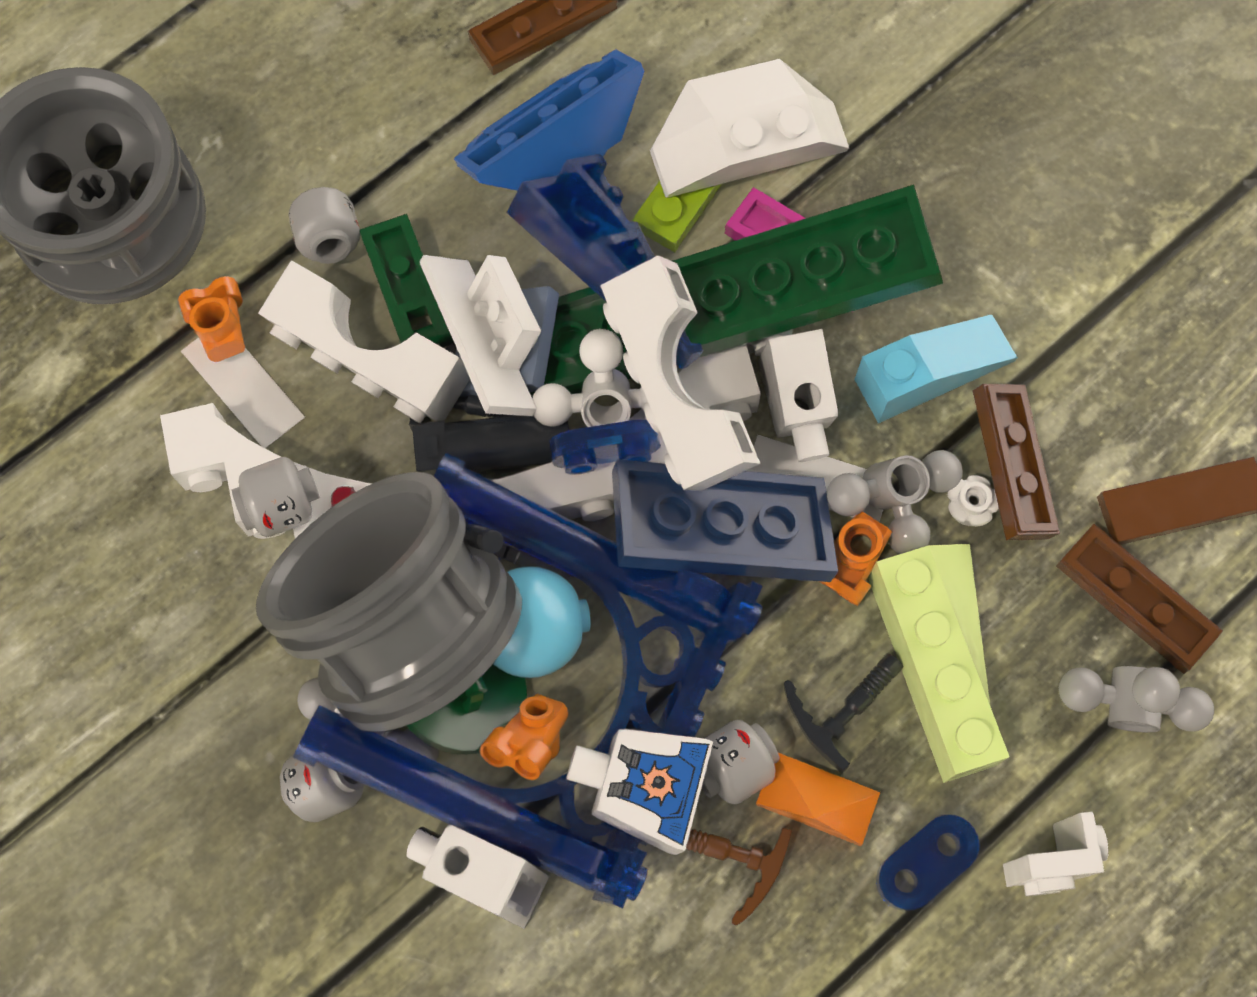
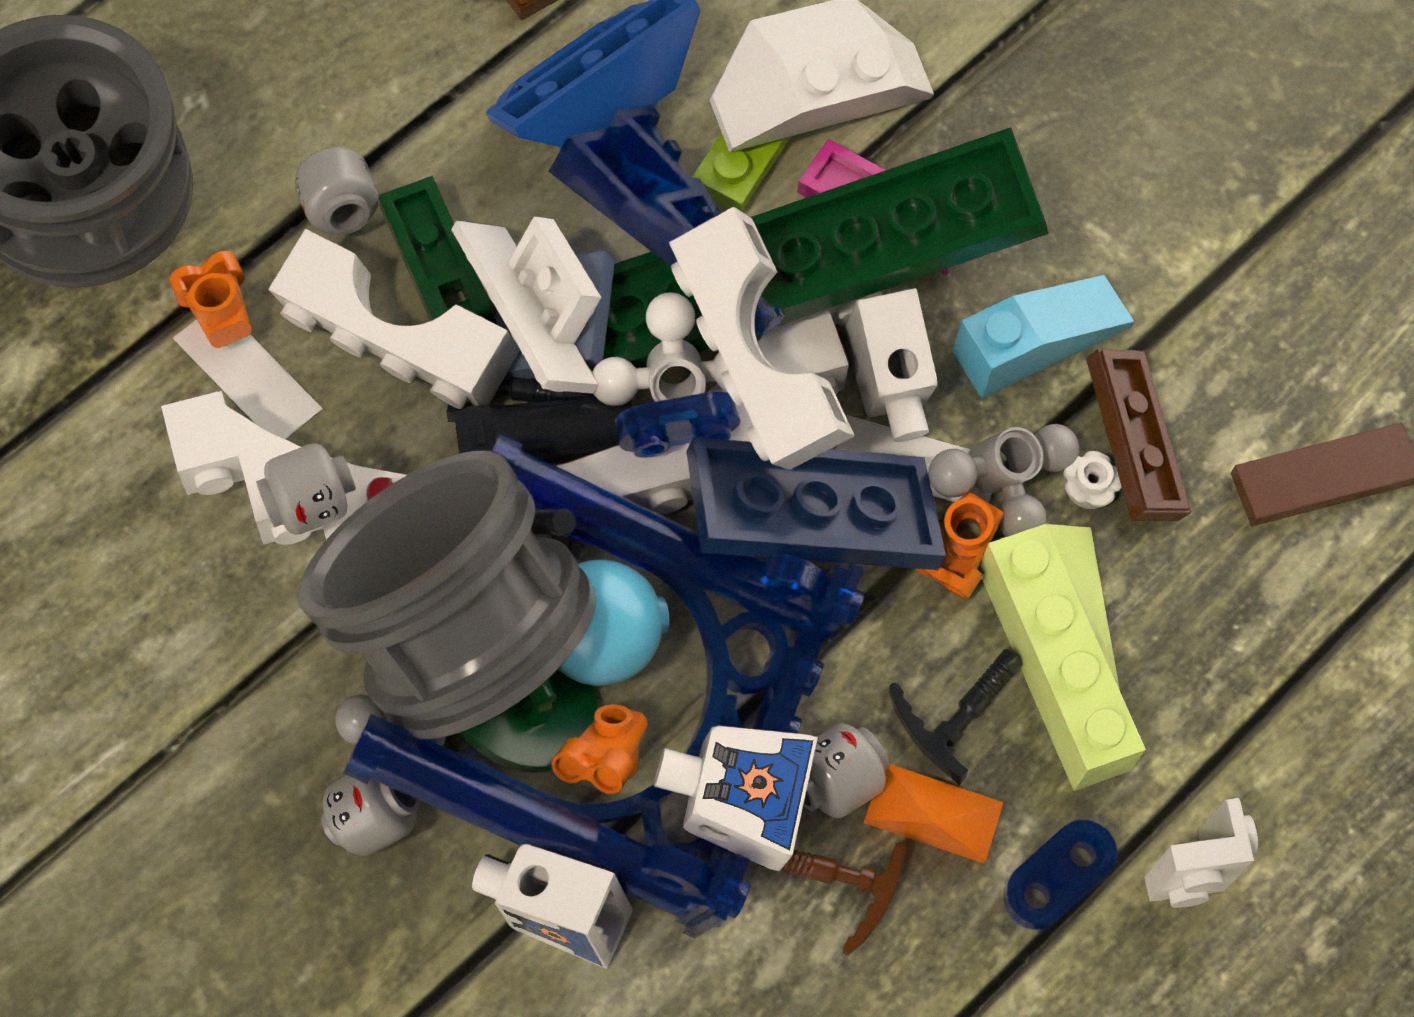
camera: 10 degrees left, 5 degrees down
reddish brown tile [1056,524,1223,674] -> none
light grey piece [1059,666,1214,732] -> none

